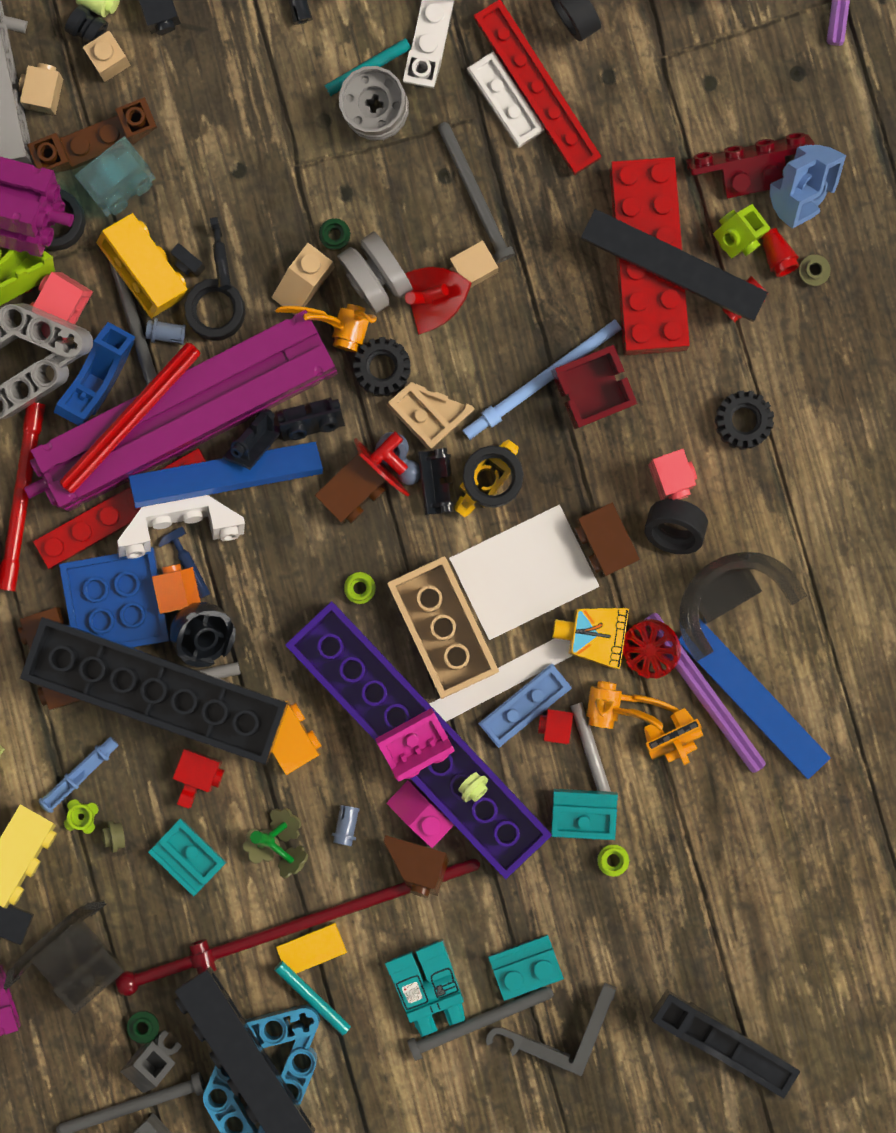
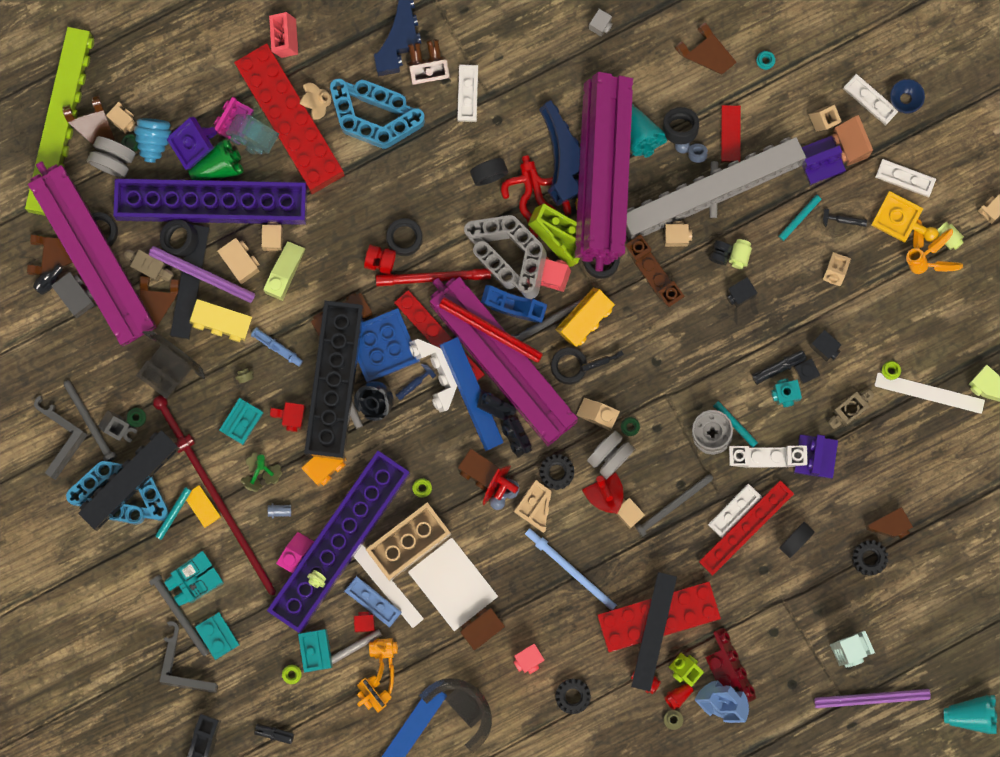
camera: 75 degrees right, 5 degrees down
lime plate [64,799,99,834] -> none
clear light blue brick [74,136,156,217] -> none
tan brick [83,31,131,82] -> none
sand blue pin [145,318,186,345] -> none
orange brick [152,563,201,614] -> none
black plate [170,243,205,277] -> none
light orange plant [275,304,377,353] -> none
dark pink bracket [375,708,455,782] -> none
reddish brown slope [384,835,449,898] -> none
black hinge [418,448,456,515] -> none
yellow piece [454,439,519,517] -> none
black tyre [463,445,524,508] -> none
dark red piece [551,345,638,429] -> none
yellow torso [552,608,629,669] -> none
red wheel [623,619,681,679] -> none
black tyre [644,499,708,554] -> none
medium lavender axle [644,612,766,773] -> none
none -> black axle [254,723,294,744]

